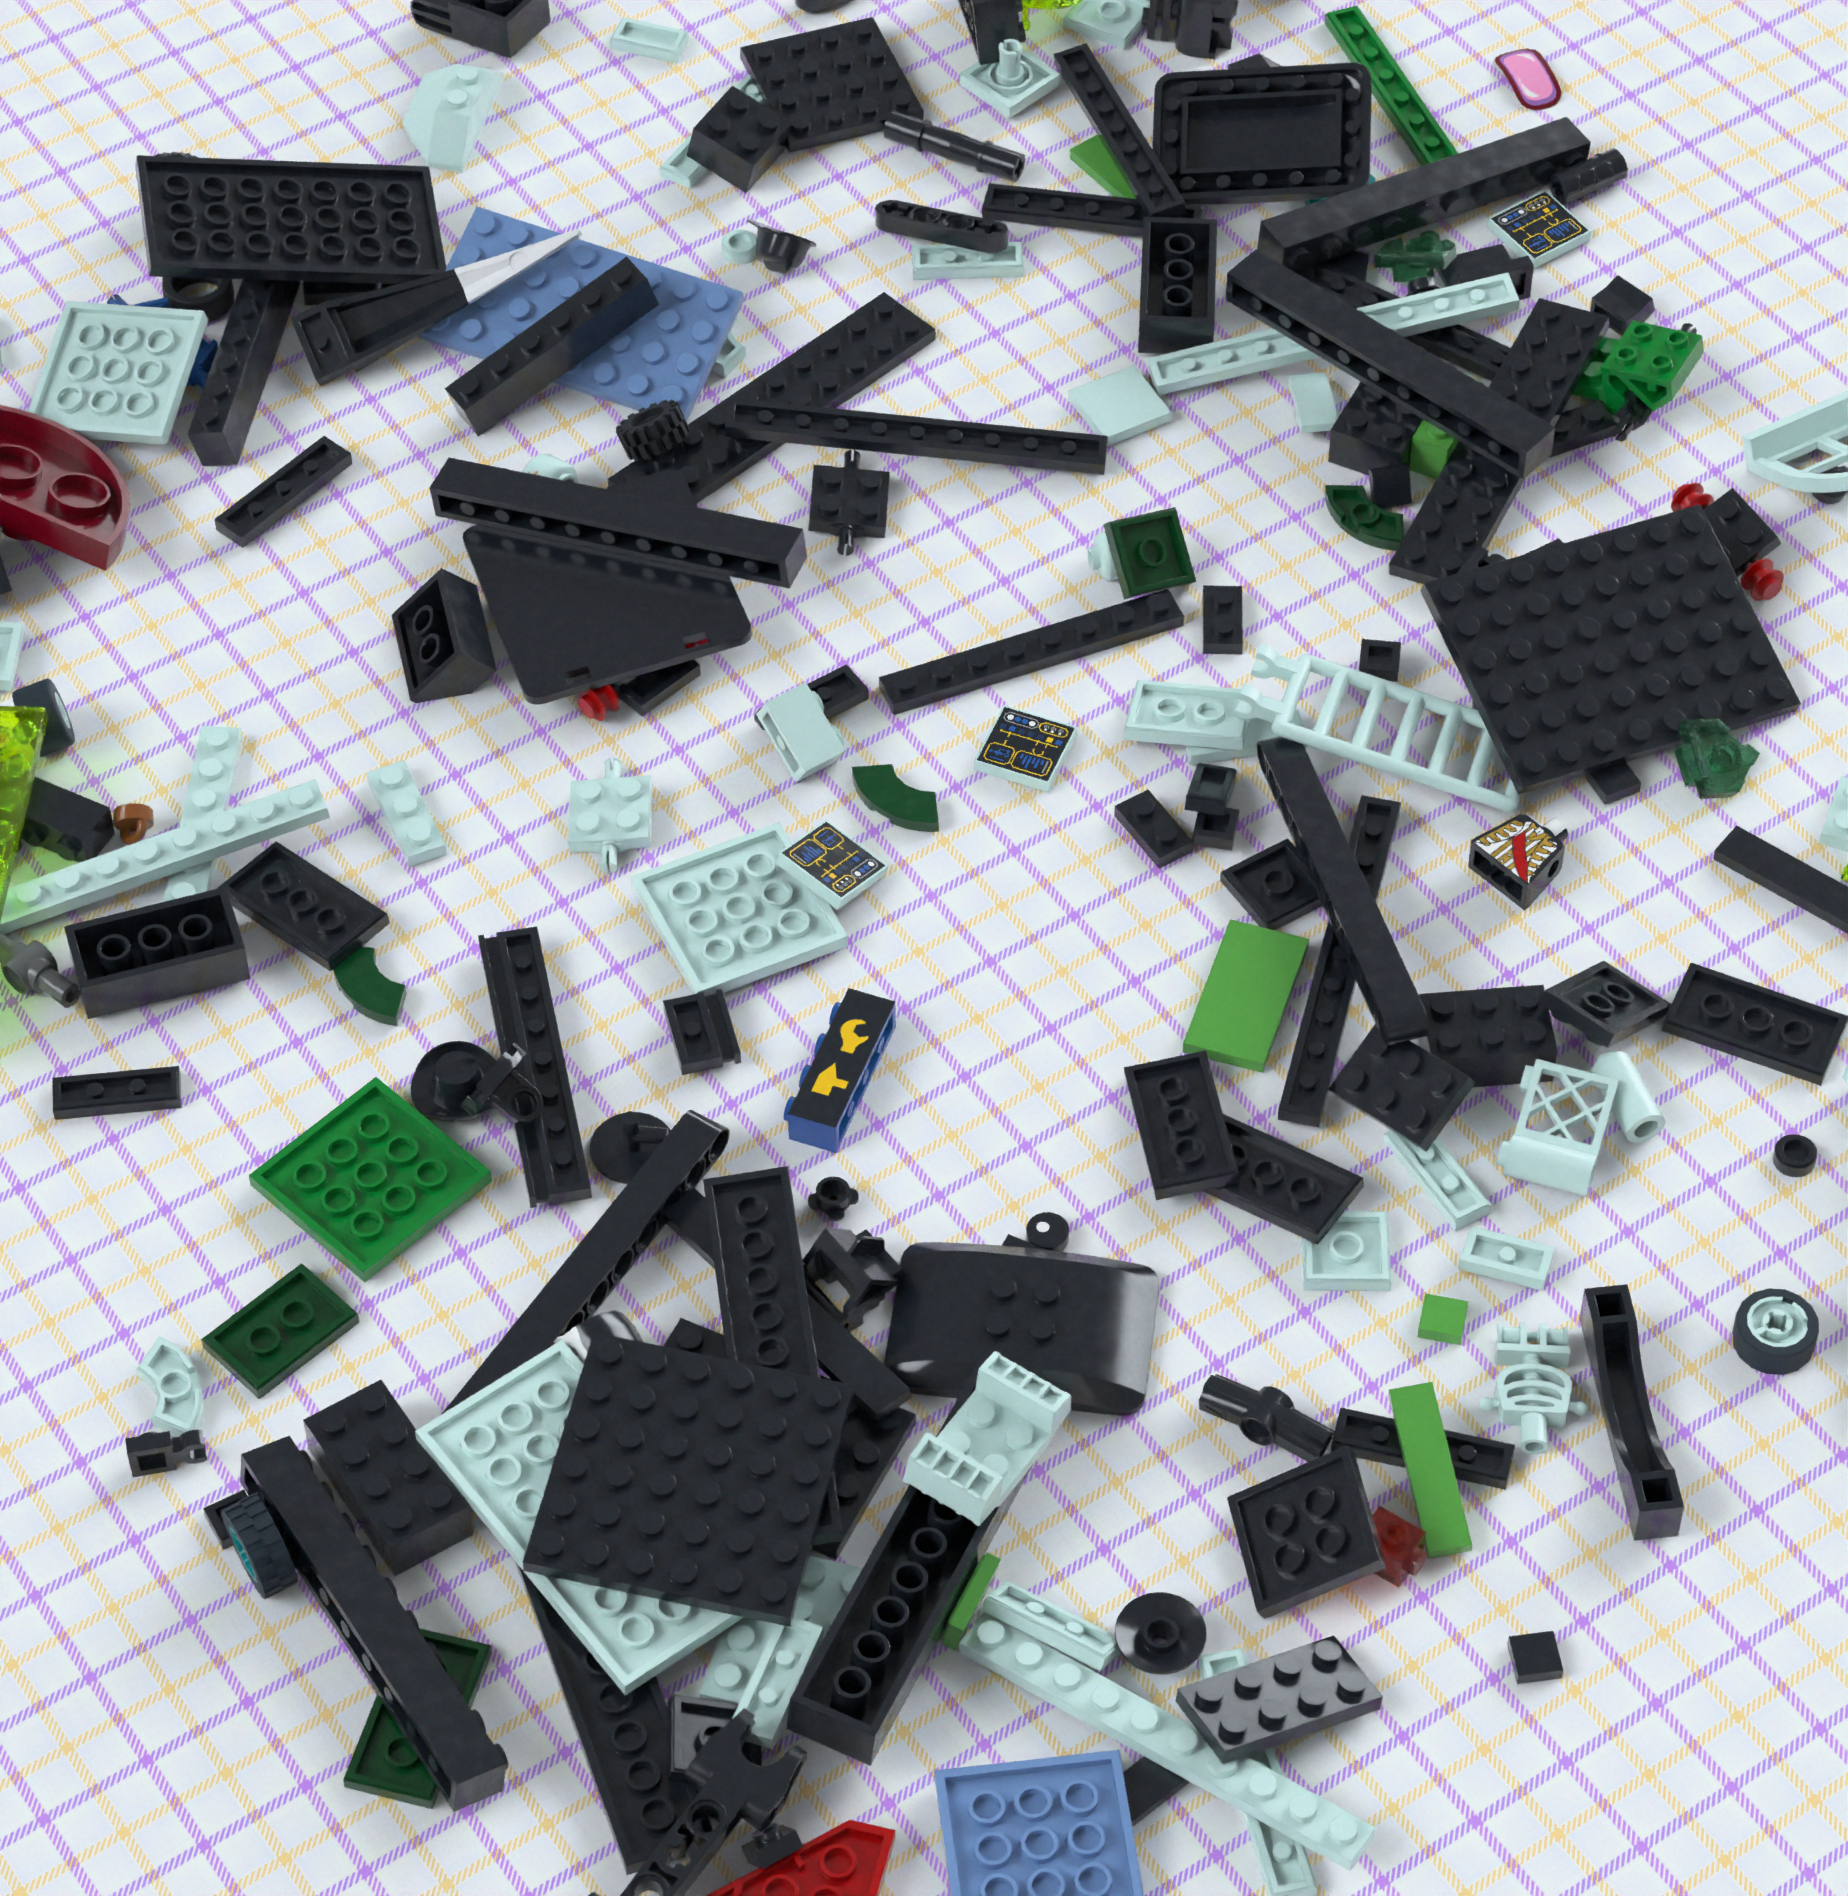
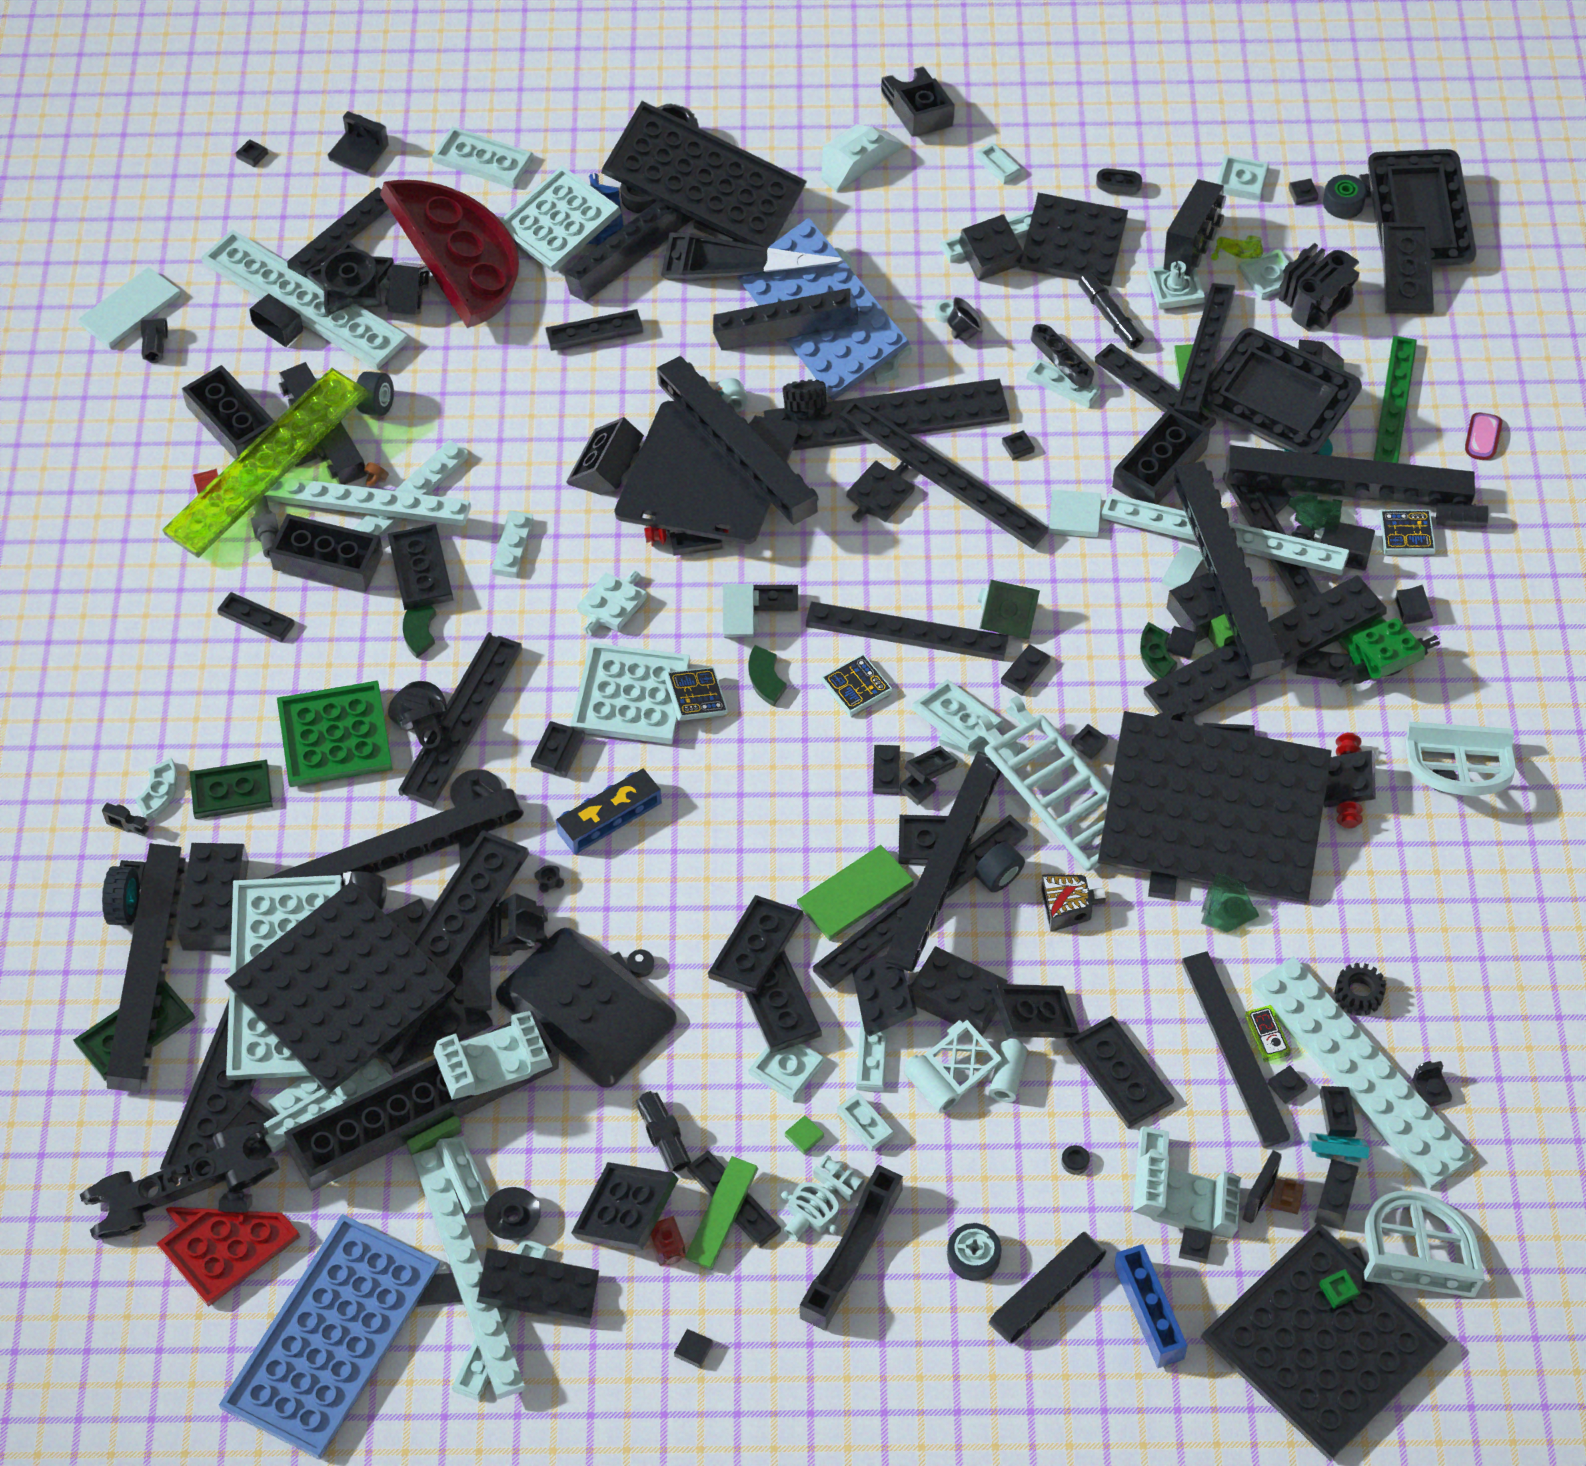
camera: 35 degrees right, 5 degrees up
none -> black wheel [974,842,1025,892]
none -> black tile [1002,430,1035,460]

